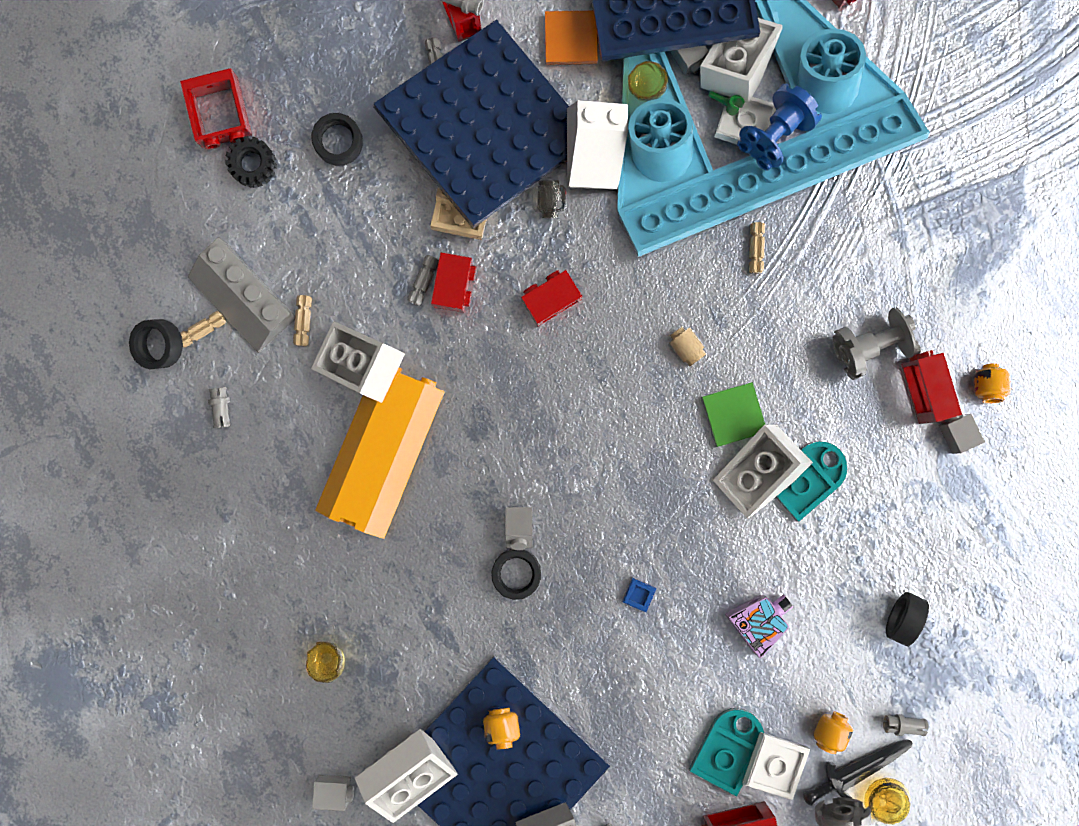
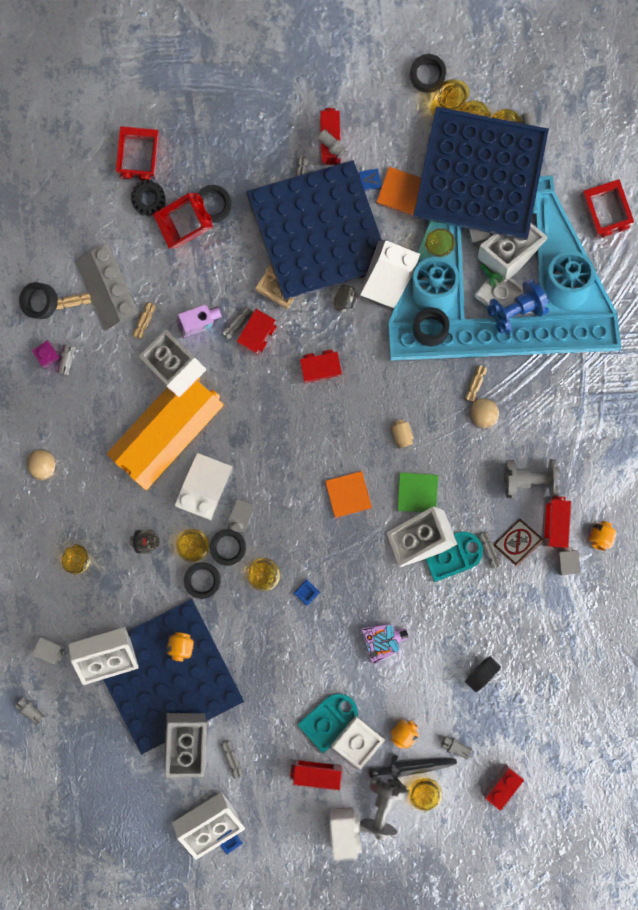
camera: 15 degrees right, 0 degrees up
none -> tan hair [26,449,56,480]
none -> magenta brick [32,340,61,369]
none -> clear smoke head [130,529,160,554]
none -> red window [153,193,213,249]
none -> white slope [175,453,233,520]
none -> clear yellow hat [175,529,209,562]
none -> lavender torso [176,305,222,339]
none -> black tyre [184,562,221,599]
none -> clear yellow hat [247,558,280,592]
none -> orange tile [325,471,372,518]
none -> blue tile [359,168,381,191]
none -> black tyre [413,307,450,347]
none -> tan hair [470,398,499,429]
none -> light grey axle [478,532,501,569]
none -> red brick [483,765,525,811]
none -> piece [493,519,544,567]

